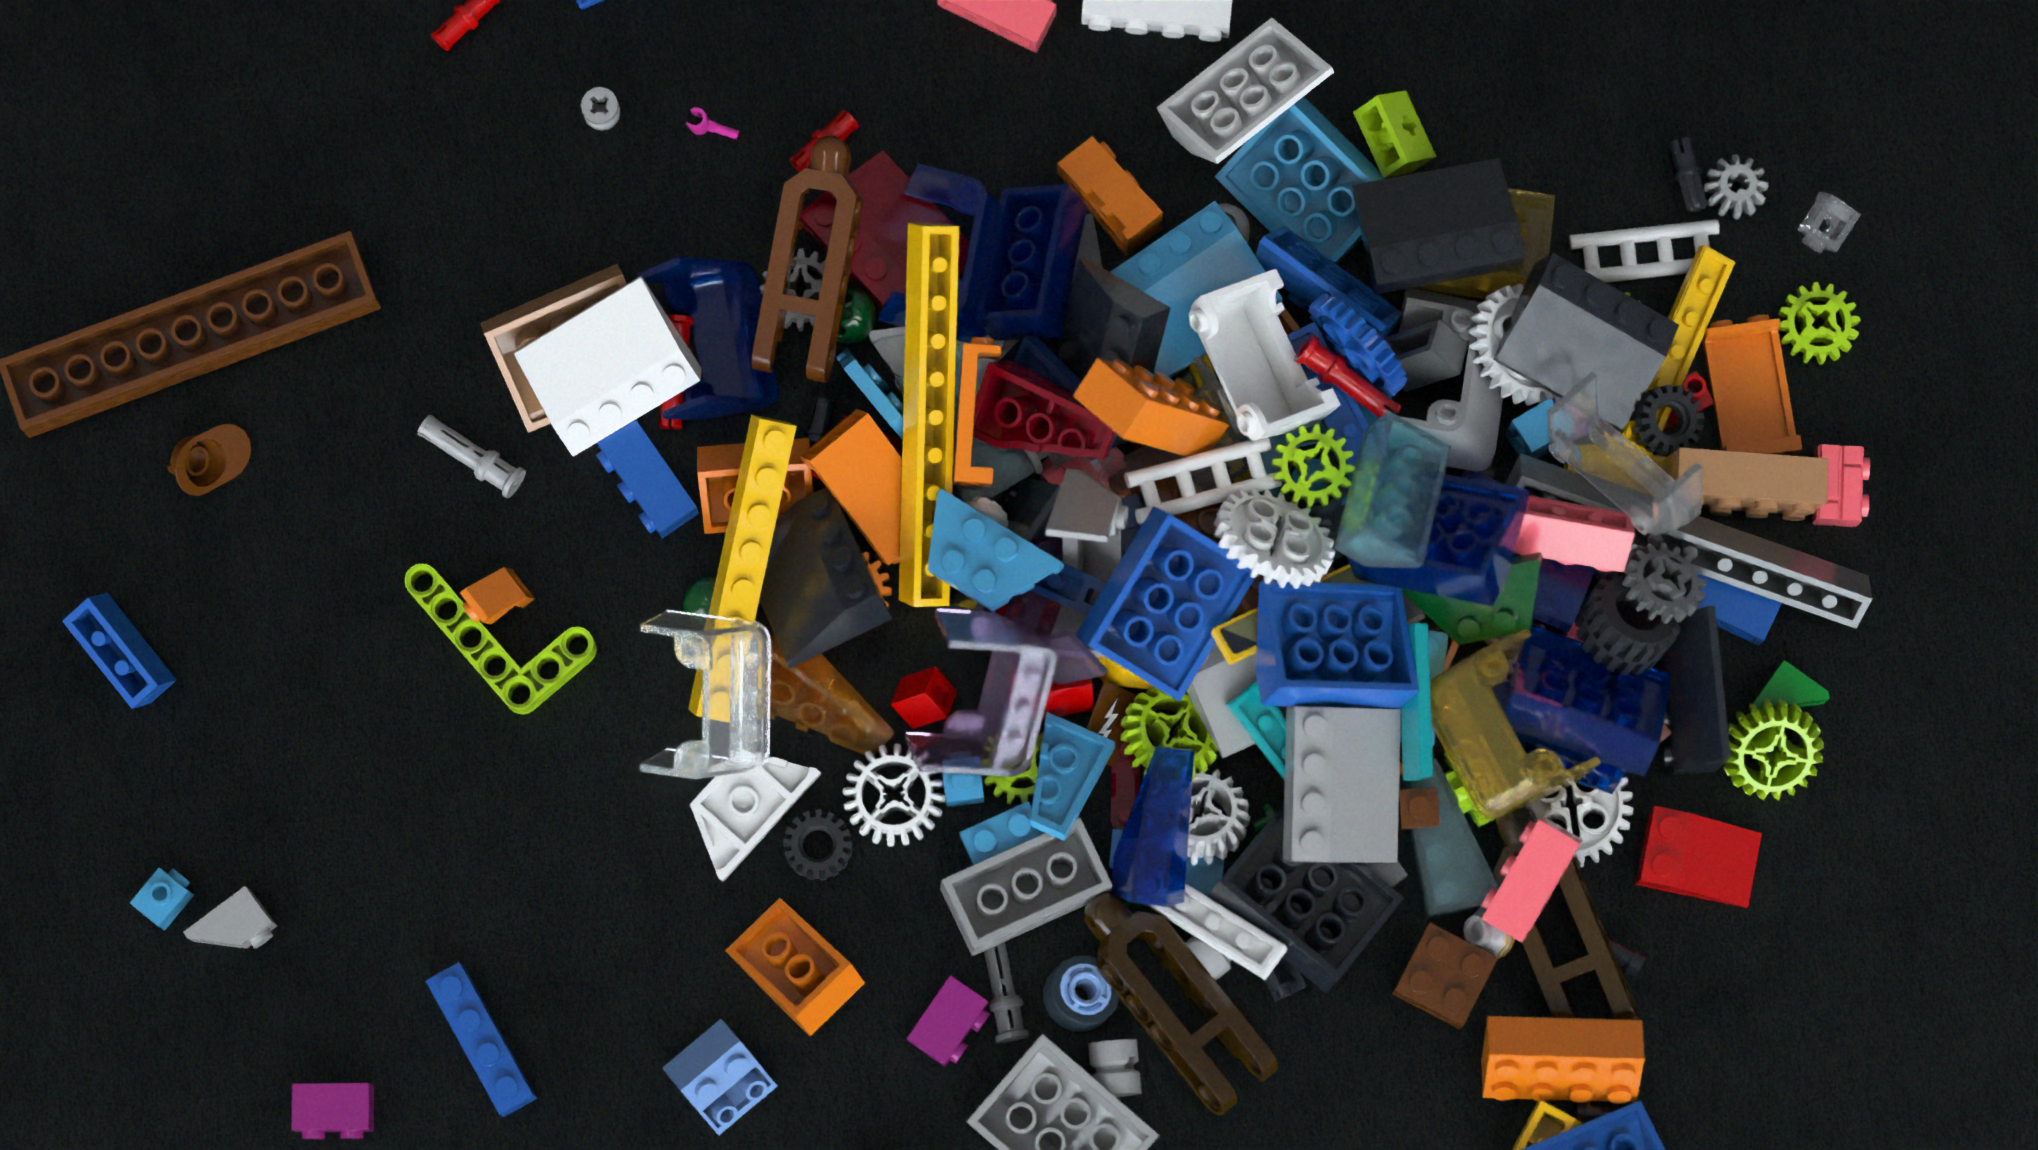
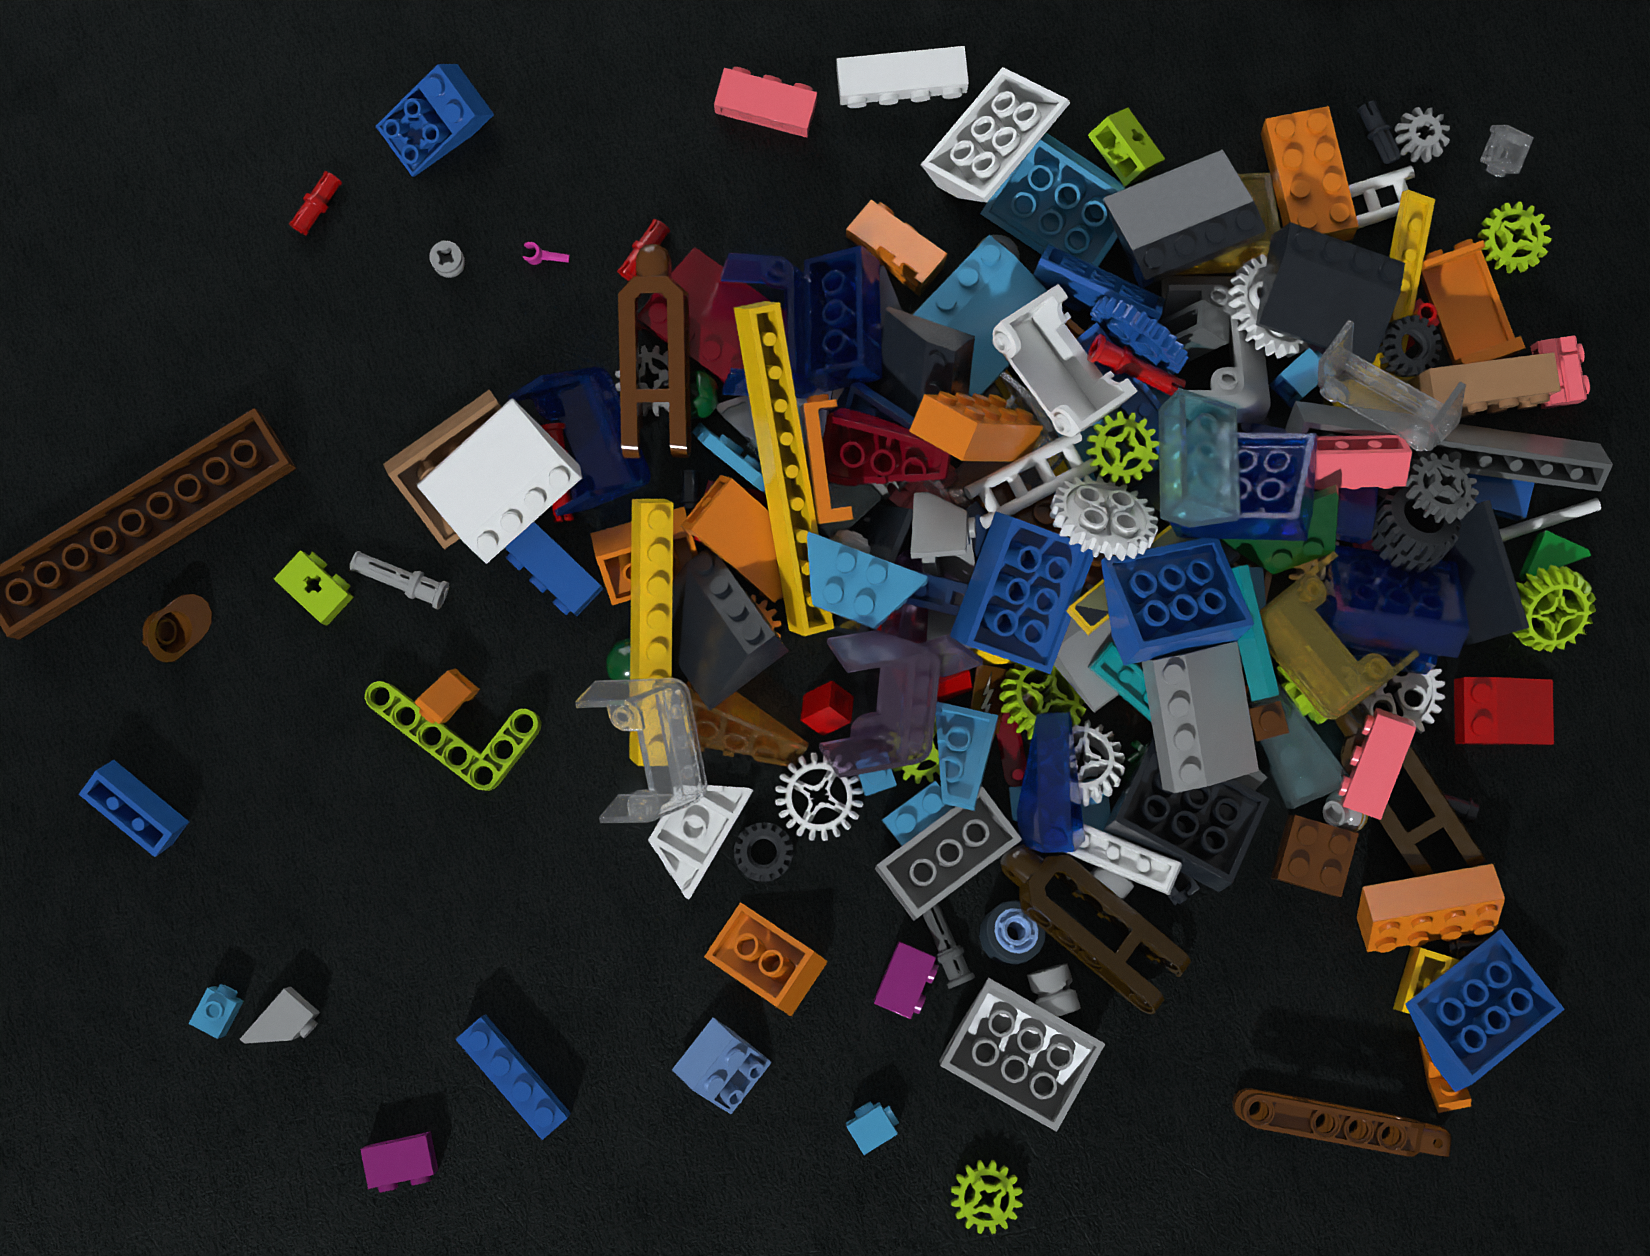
camera: 15 degrees left, 5 degrees up
none -> lime brick [274,550,354,625]
none -> orange brick [1261,106,1359,241]
none -> white bar [1499,498,1601,542]

